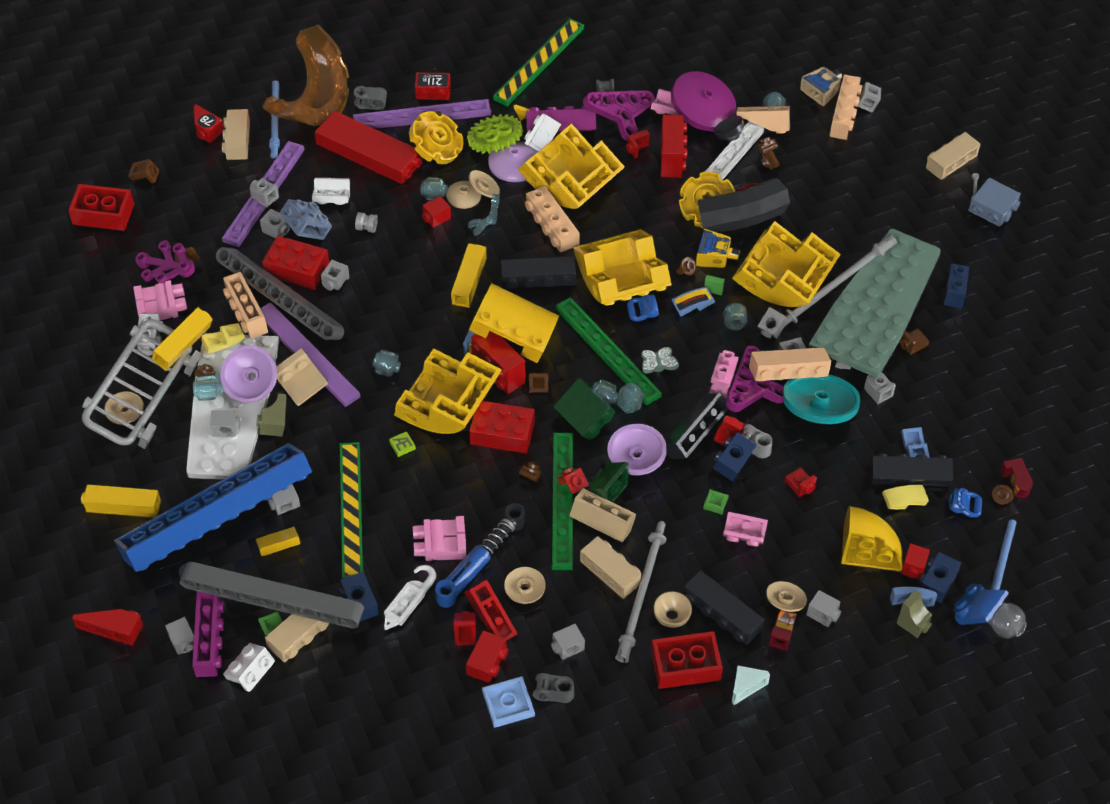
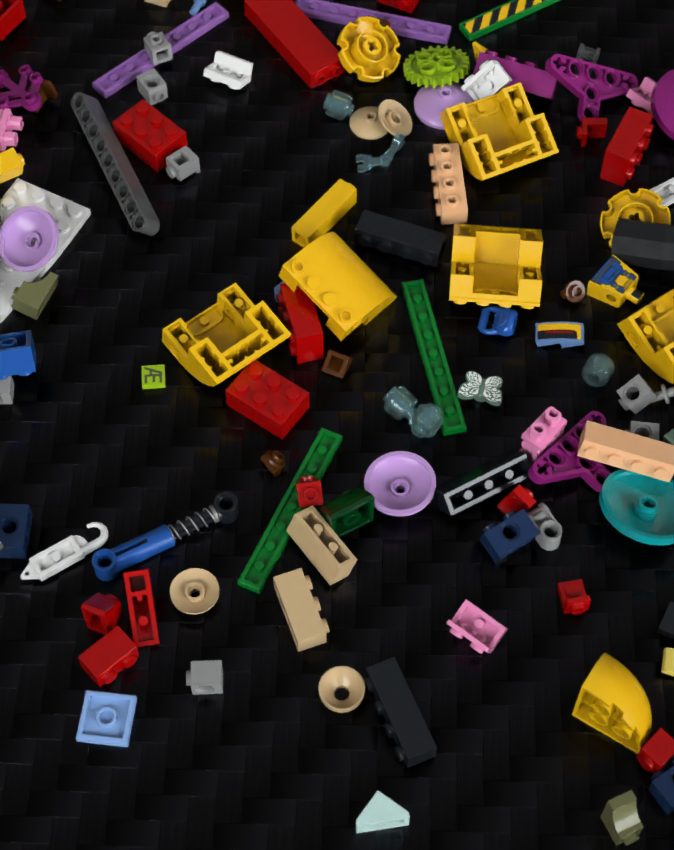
camera: 25 degrees right, 5 degrees up
light yellow slope [201,323,245,354] -> none
light nougat brick [223,272,268,339] -> none
medium lavender tile [260,302,360,407] -> none
tan bracket [277,348,328,406] -> none
sand blue brick [280,199,332,240] -> none
tile [340,442,363,579] -> none
light grey wheel [355,212,377,233] -> none
clear light blue head [372,350,401,377] -> none
bright pink hips [413,516,466,561] -> none
red brick [422,196,451,228] -> none
dark grey piece [533,673,574,703] -> none
dark green brick [554,378,616,440] -> none
light grey bar [615,521,666,662] -> none
red brick [651,631,723,689] -> none
bright green tile [703,490,729,514] -> none
bright green tile [704,275,724,295] -> none
tan dish [766,581,807,612] -> none
dark red leg [769,609,797,651] -> none
light grey brick [807,590,841,627] -> none
medium blue slope [890,587,937,607] -> none

